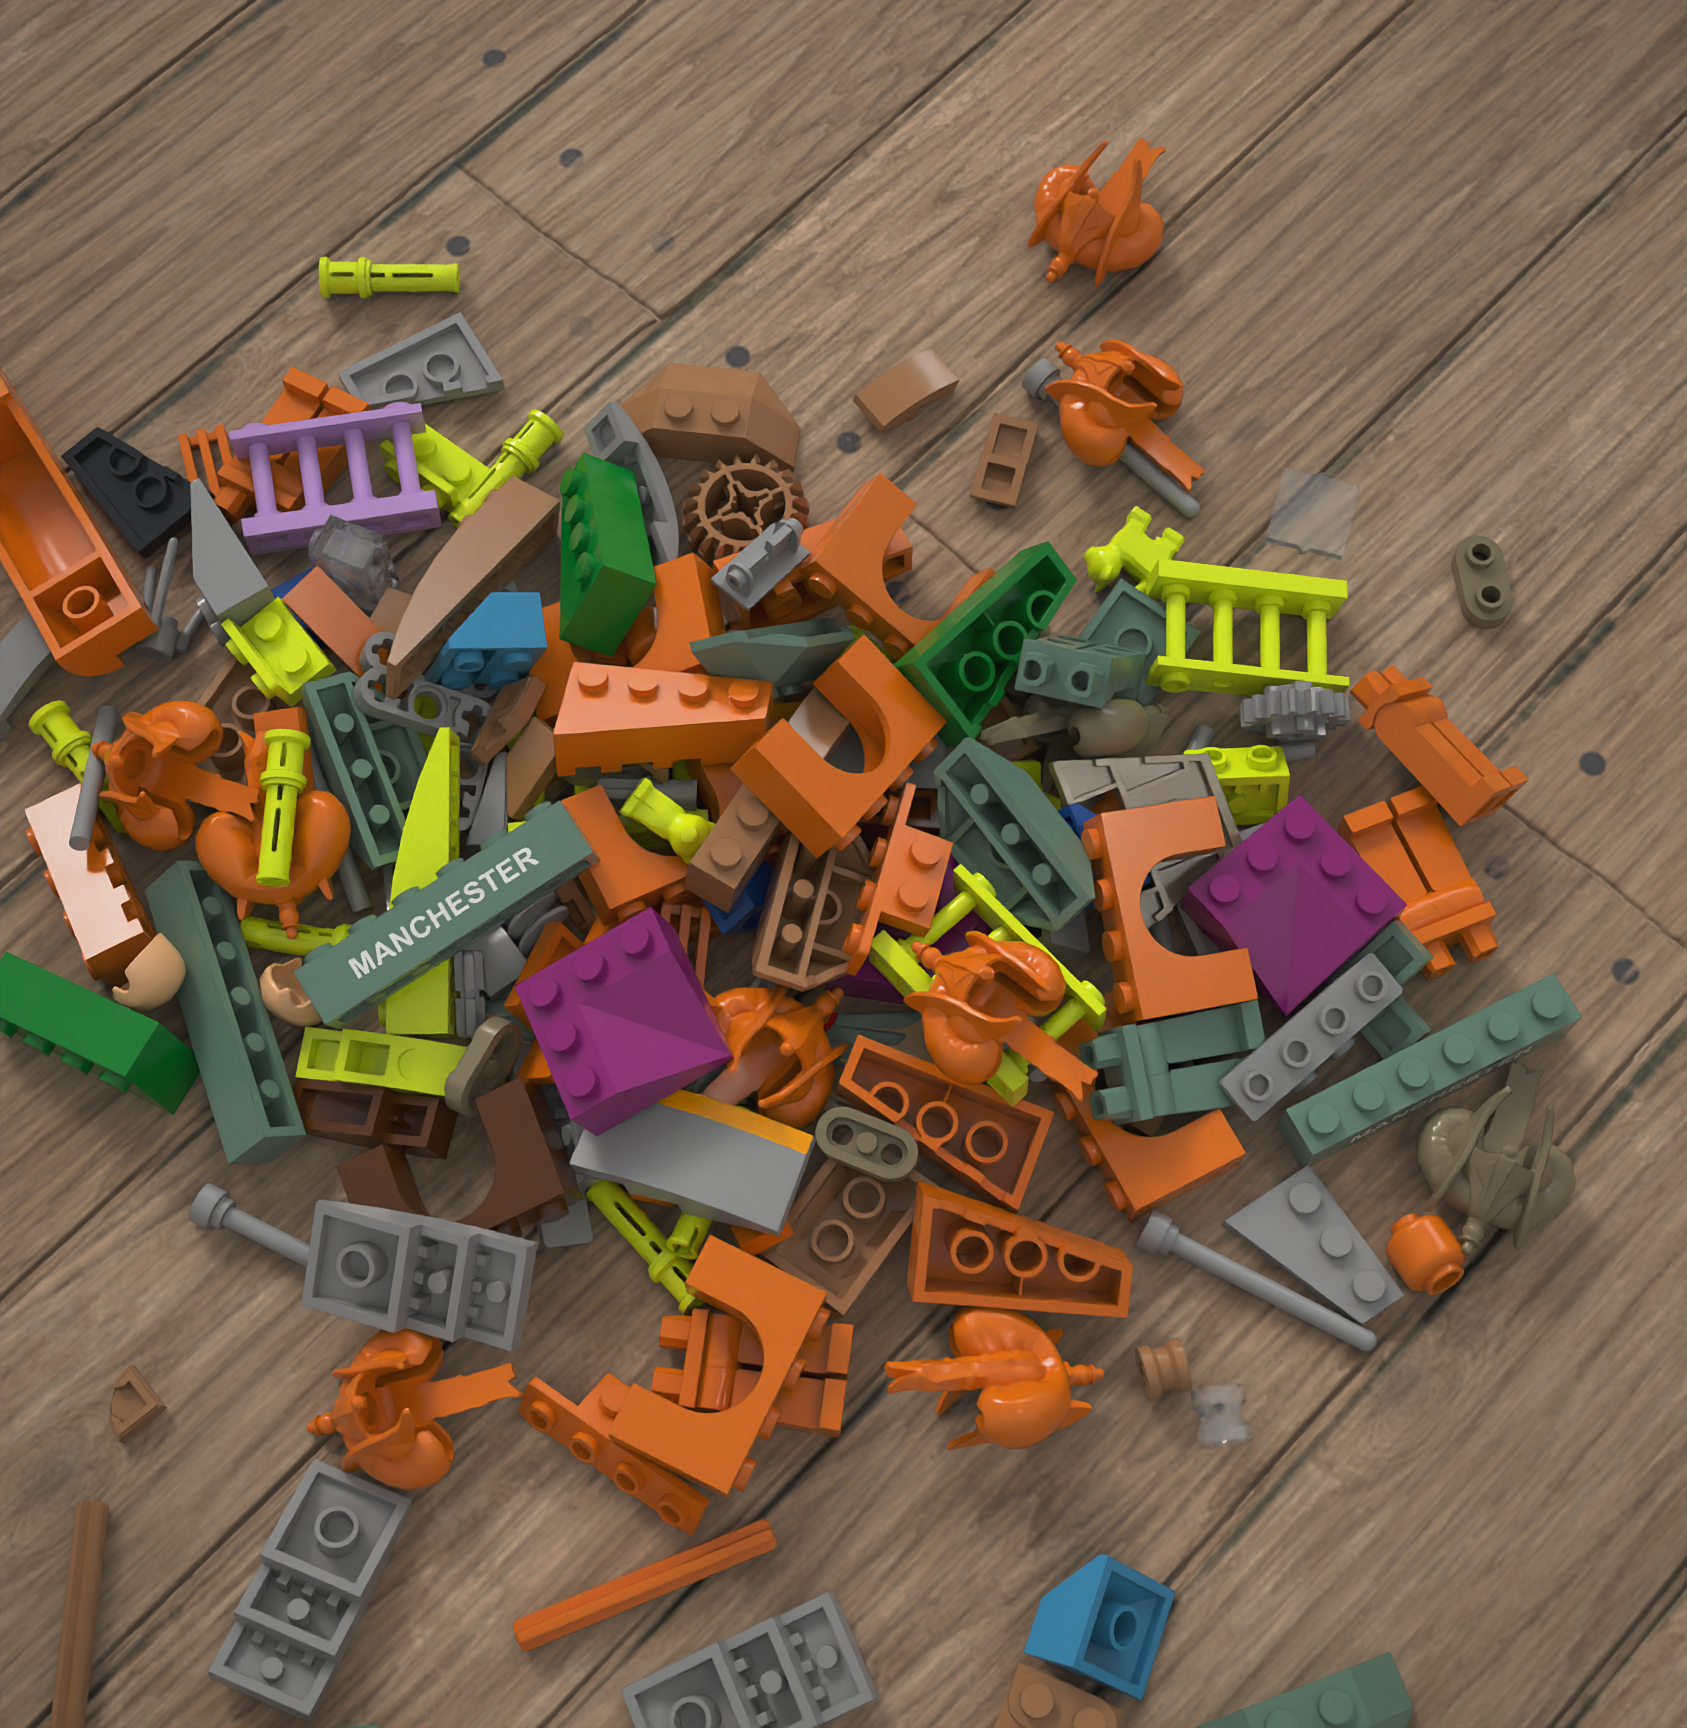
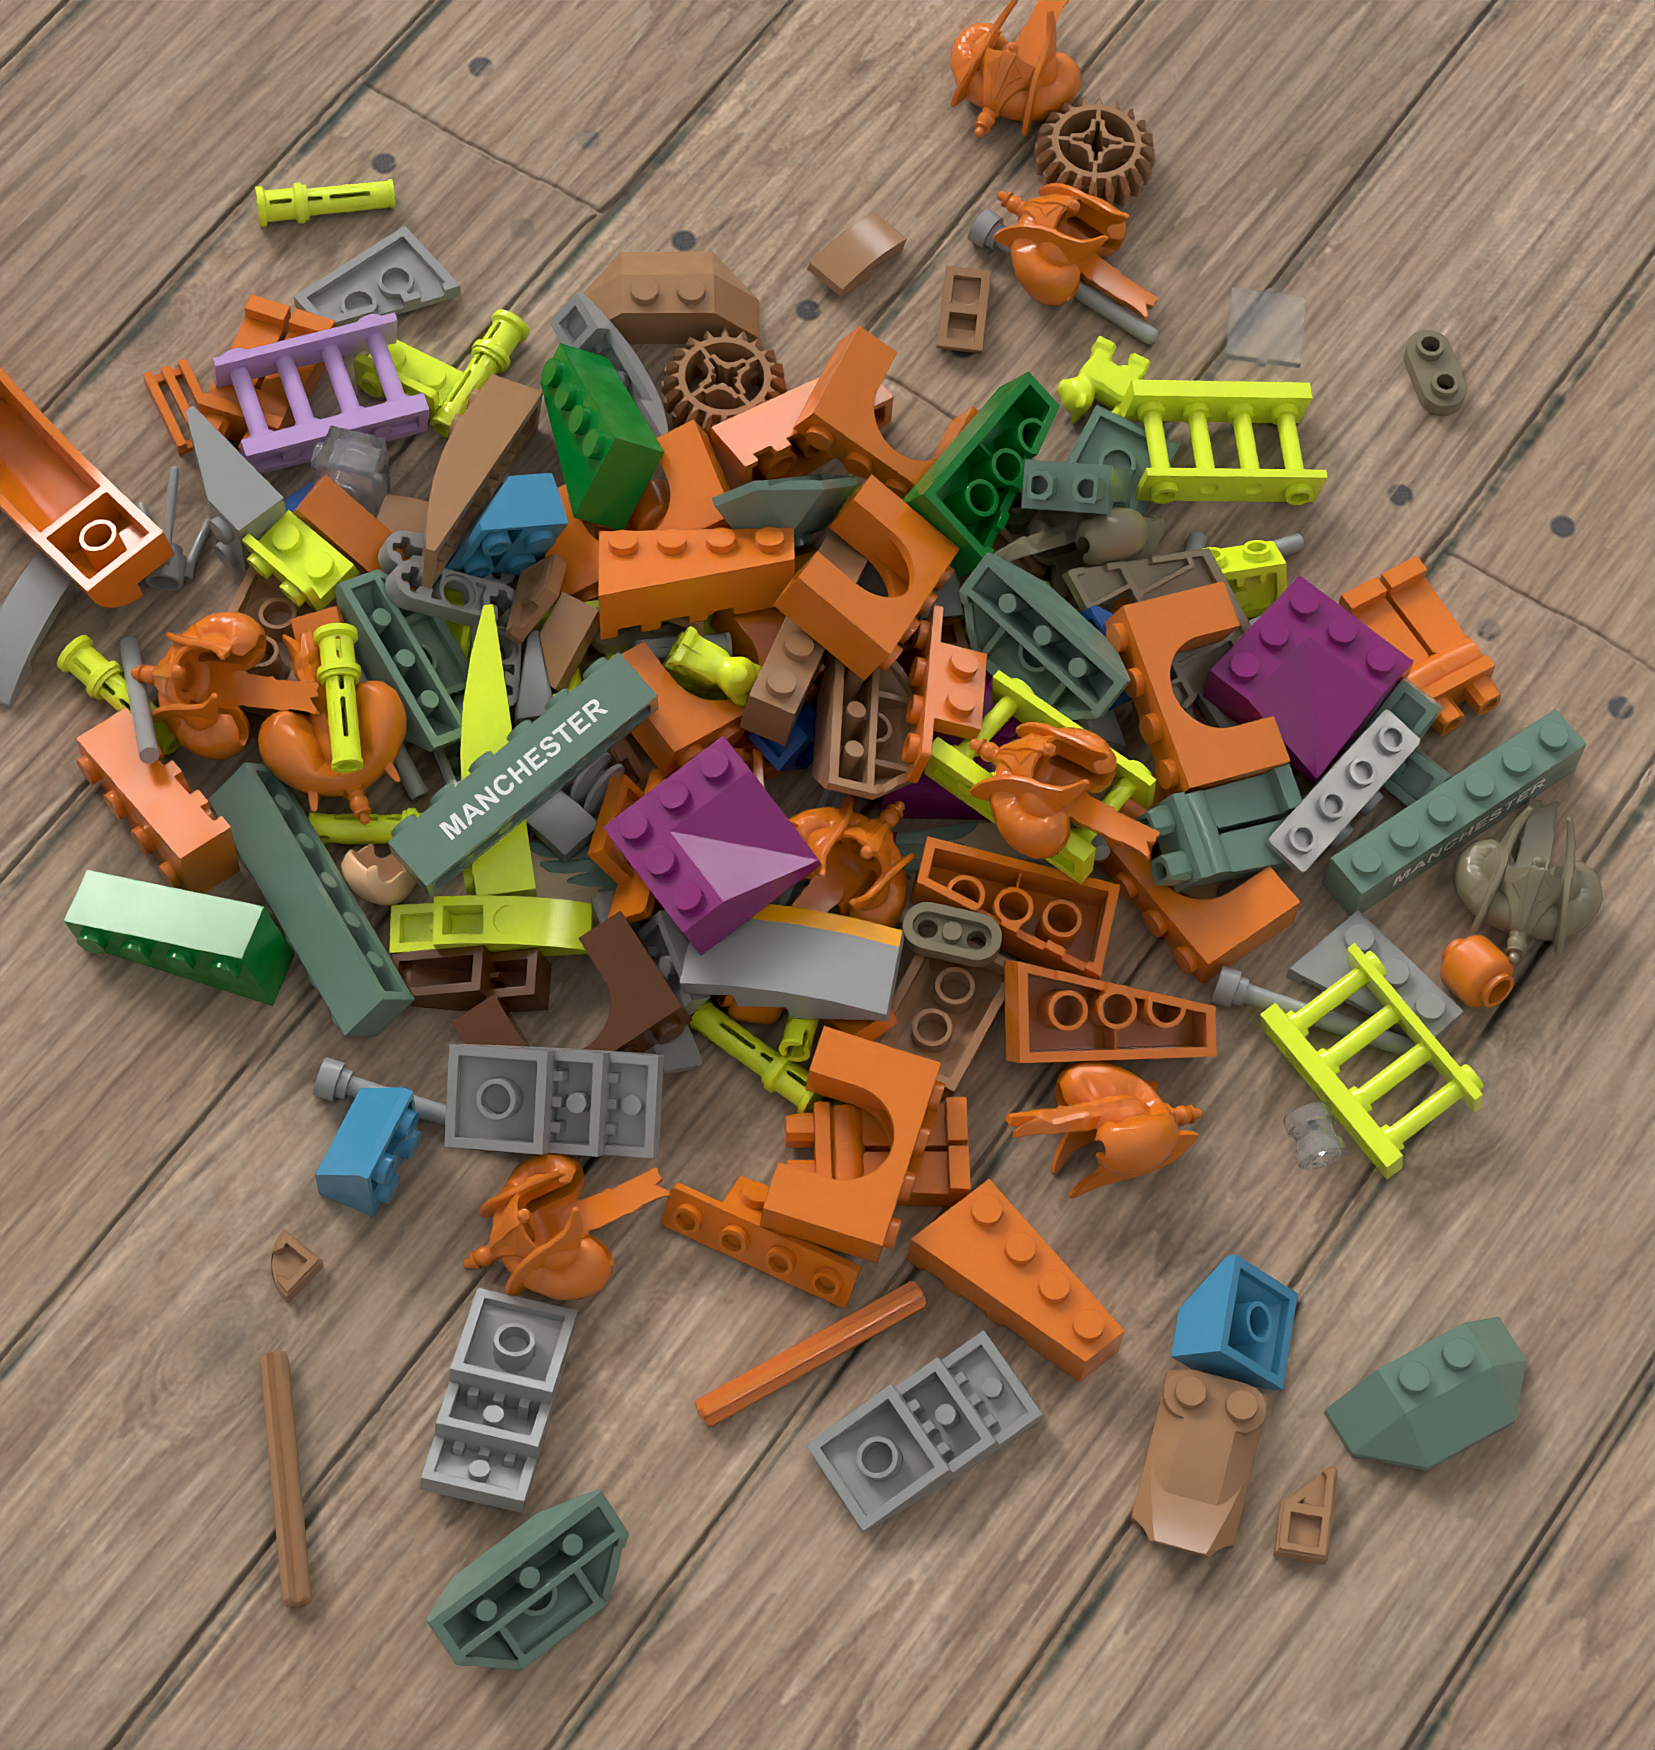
camera: 15 degrees left, 5 degrees down
black wing [61,427,216,559] -> none
light nougat hair [112,933,186,1013] -> none
dark tan plate [444,1016,523,1118] -> none
light grey piece [453,950,486,1038] -> none
light grey hinge [711,518,811,611] -> none
medium nougat wheel [1135,1337,1192,1401] -> none
light grey gear [1240,681,1350,743] -> none
orange hips [1350,665,1529,827] -> none
none -> dark azure slope [315,1087,422,1217]
none -> orange wedge [907,1179,1125,1382]
none -> medium nougat gear [1034,96,1156,207]
none -> neon yellow fence [1260,943,1484,1180]

